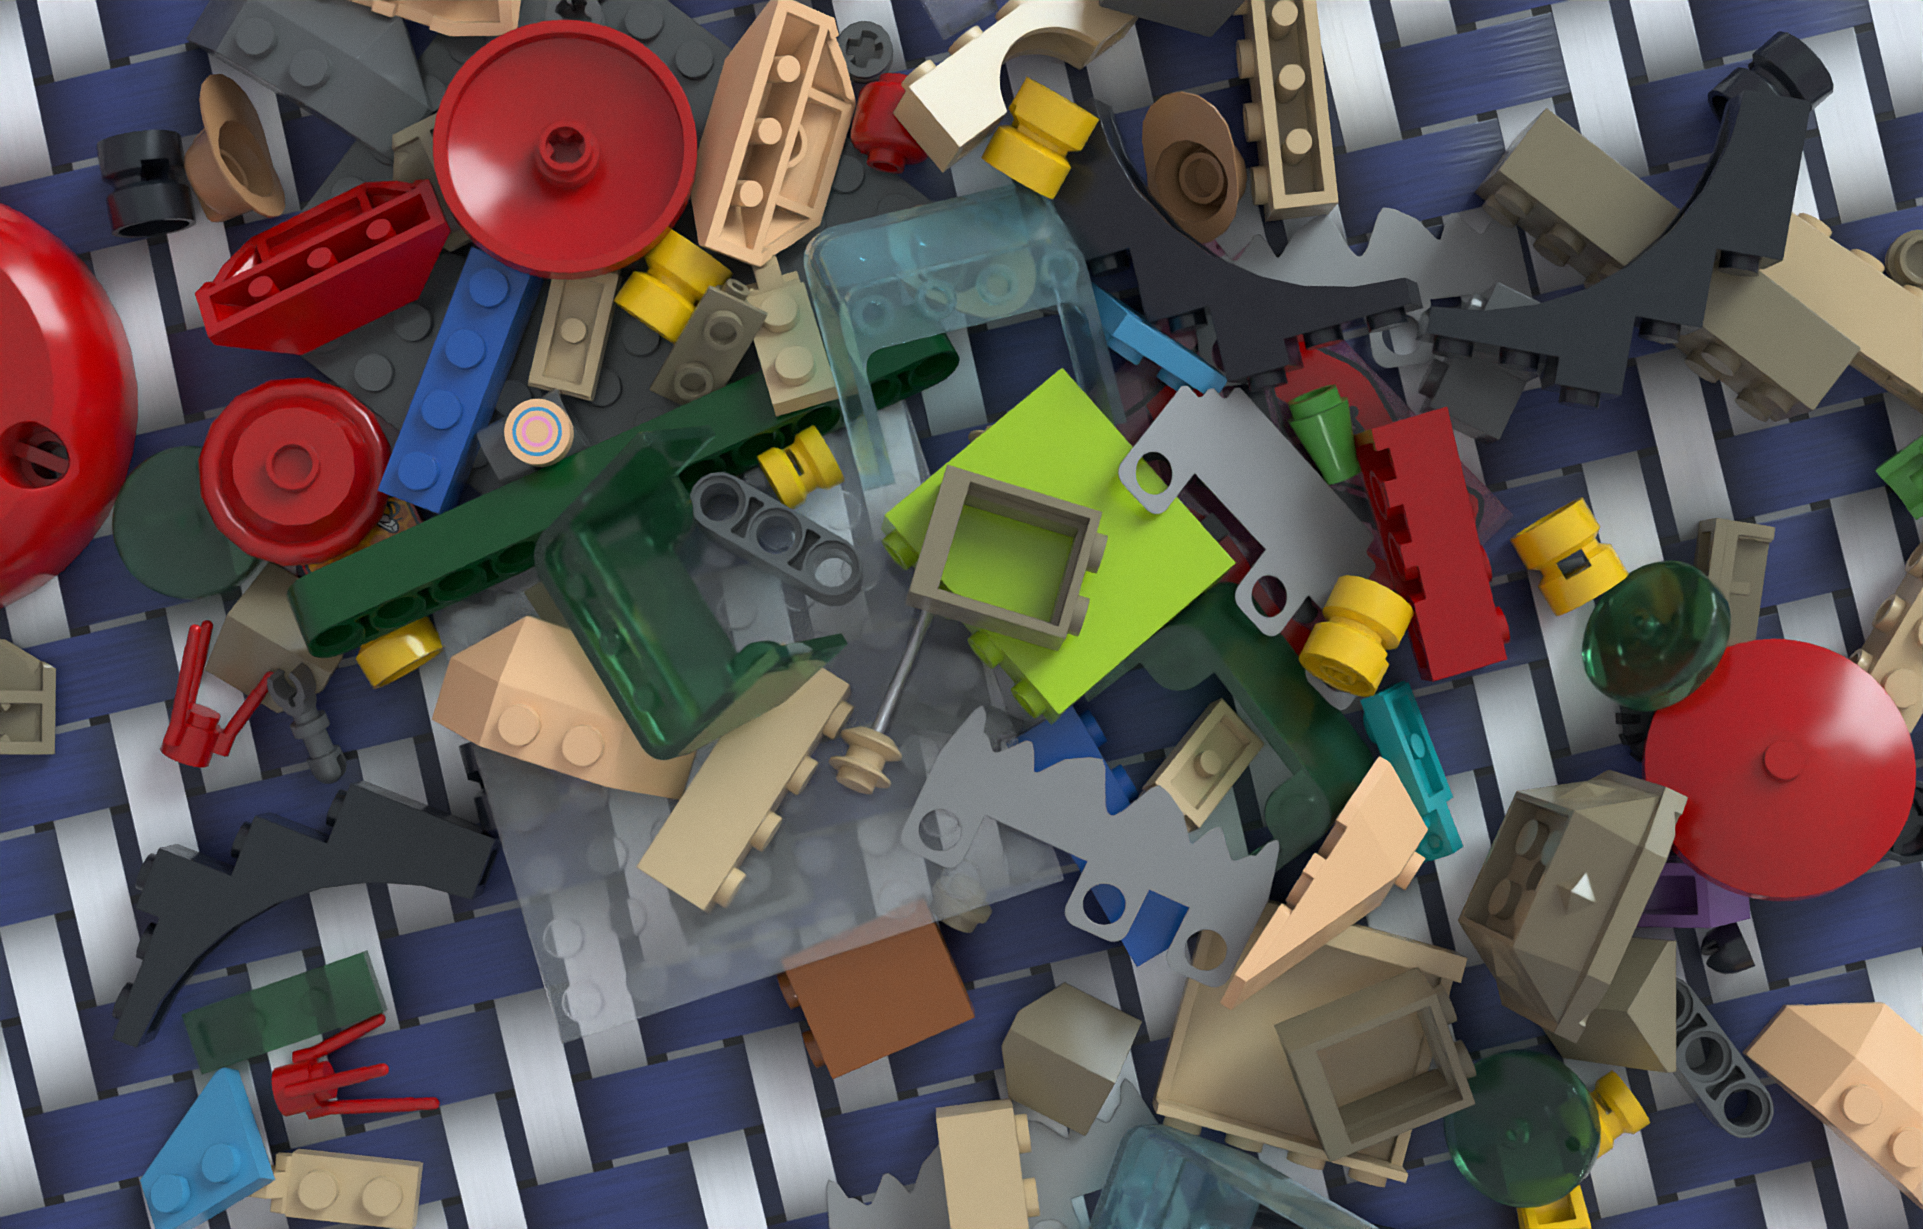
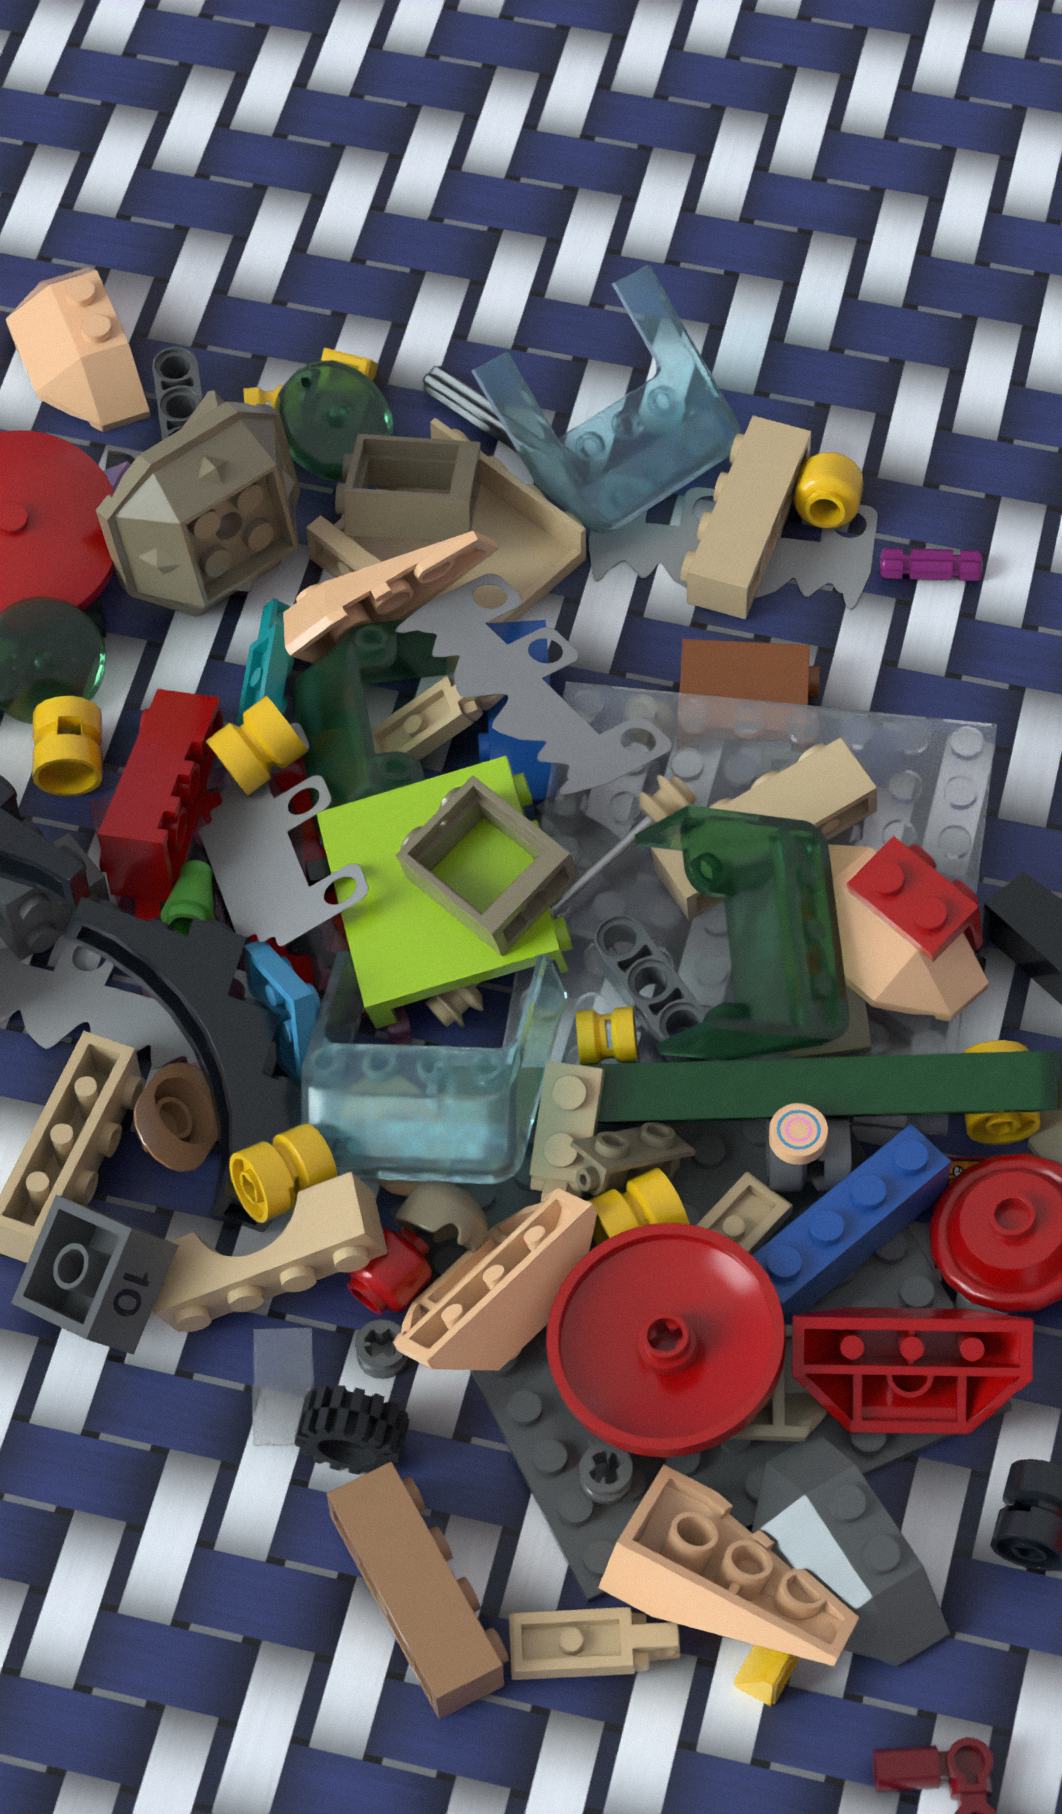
camera: 150 degrees left, 30 degrees down
medium nougat piece [184,74,285,223] -> none
dark tan slope [1001,982,1142,1136] -> none
none -> dark tan hair [394,1180,488,1253]
none -> red bracket [847,835,983,962]

